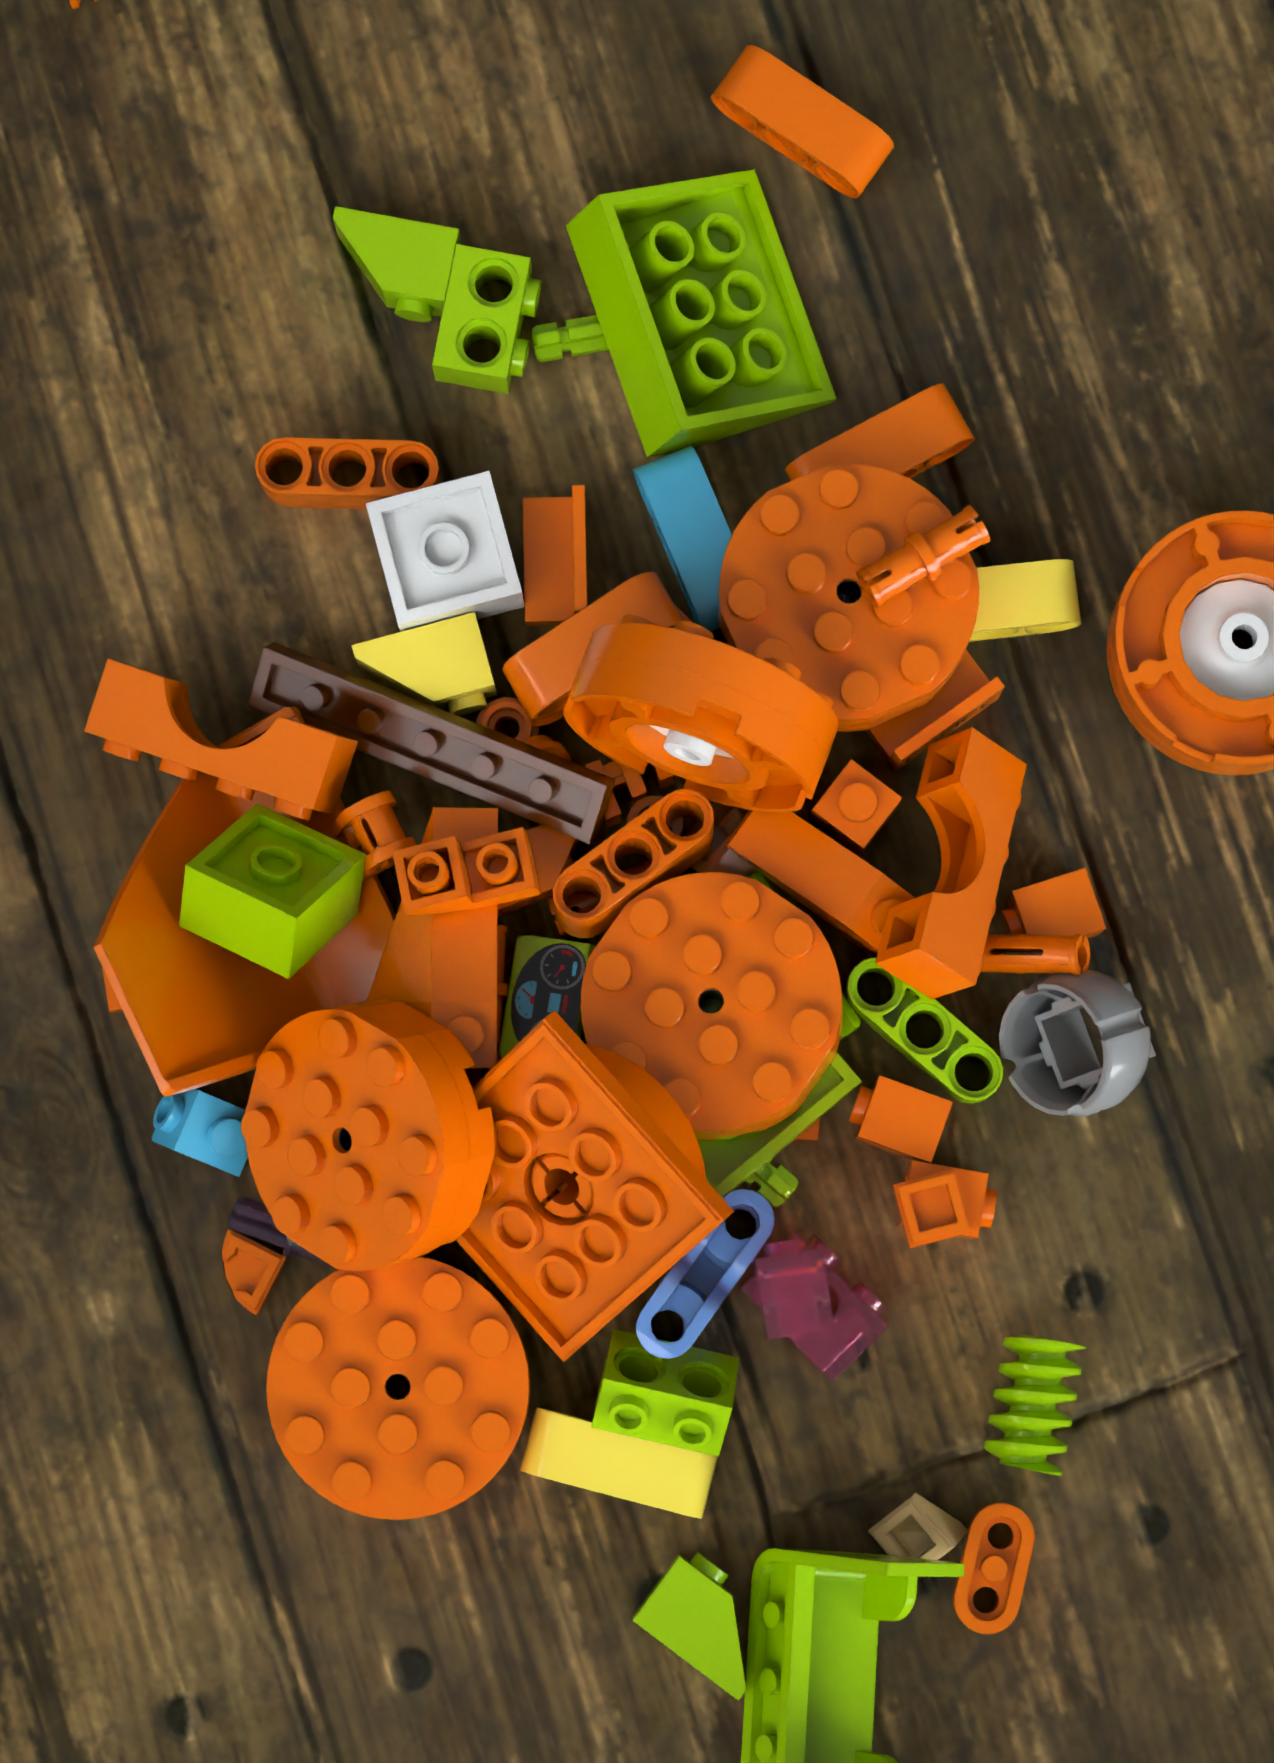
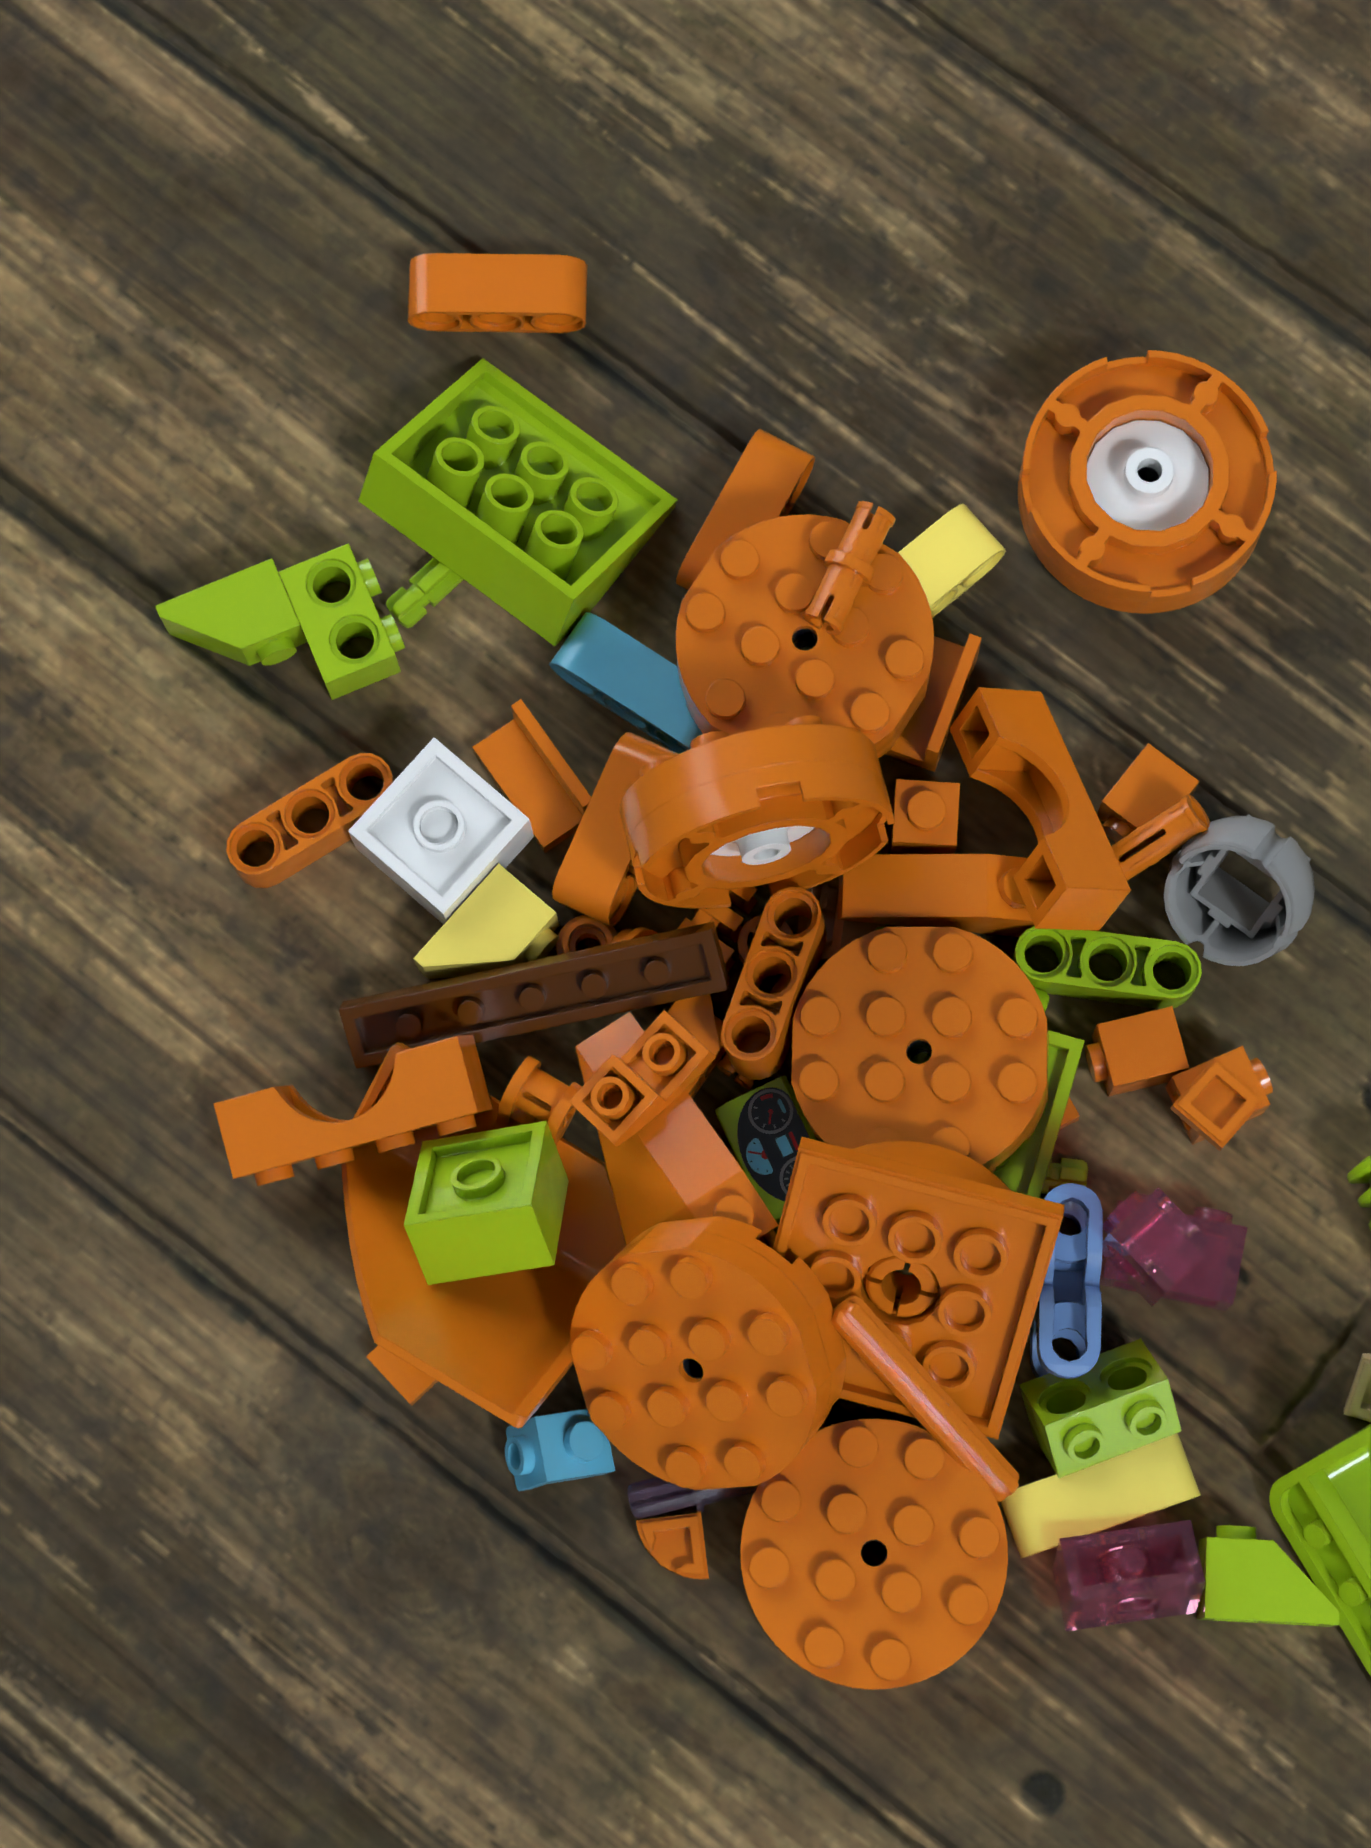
camera: 30 degrees left, 5 degrees down
none -> orange axle [831,1295,1019,1503]
none -> clear pink brick [1052,1520,1205,1631]

